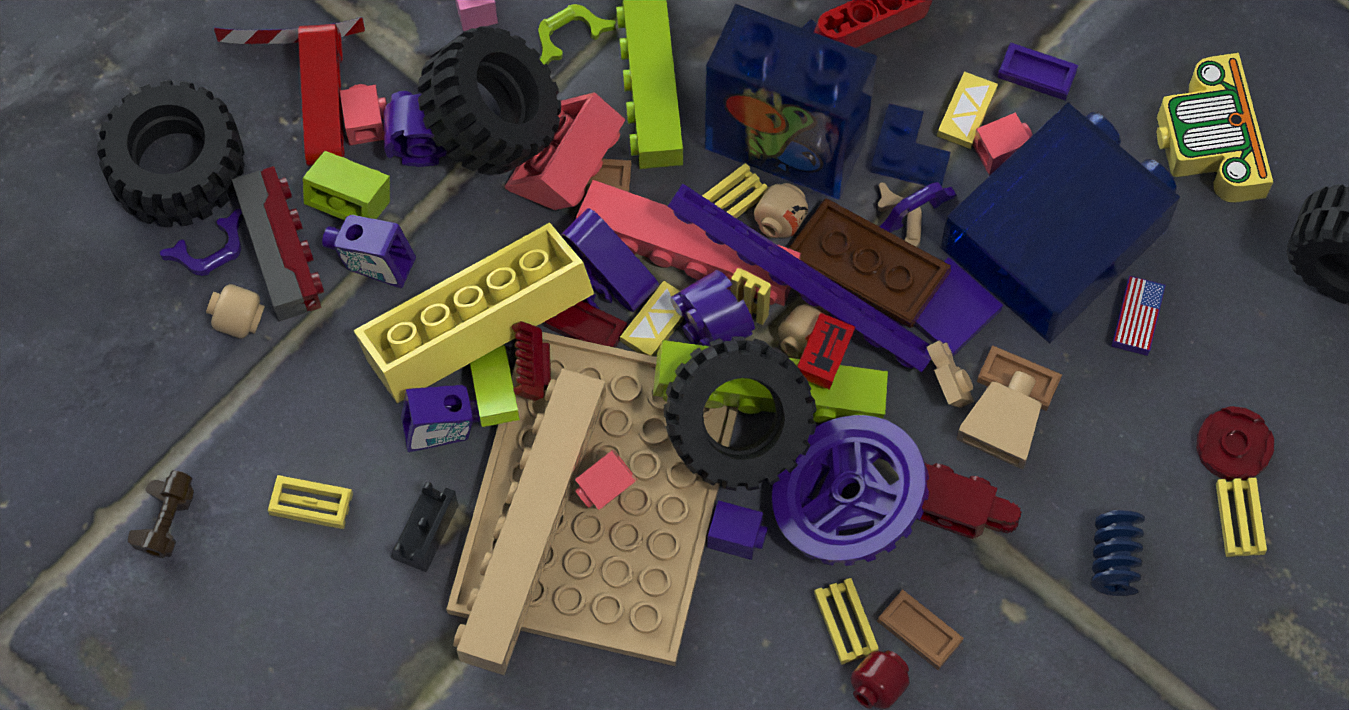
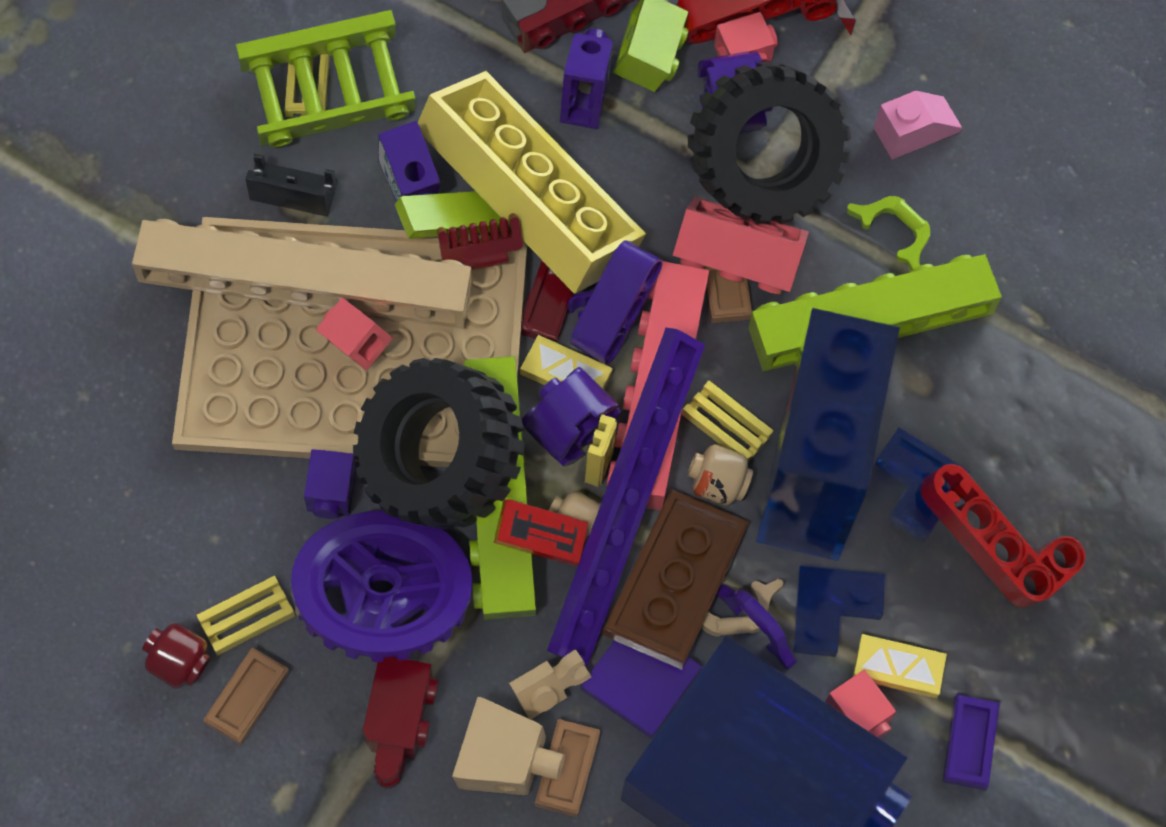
camera: 75 degrees right, 0 degrees up
none -> lime fence [236,10,415,148]

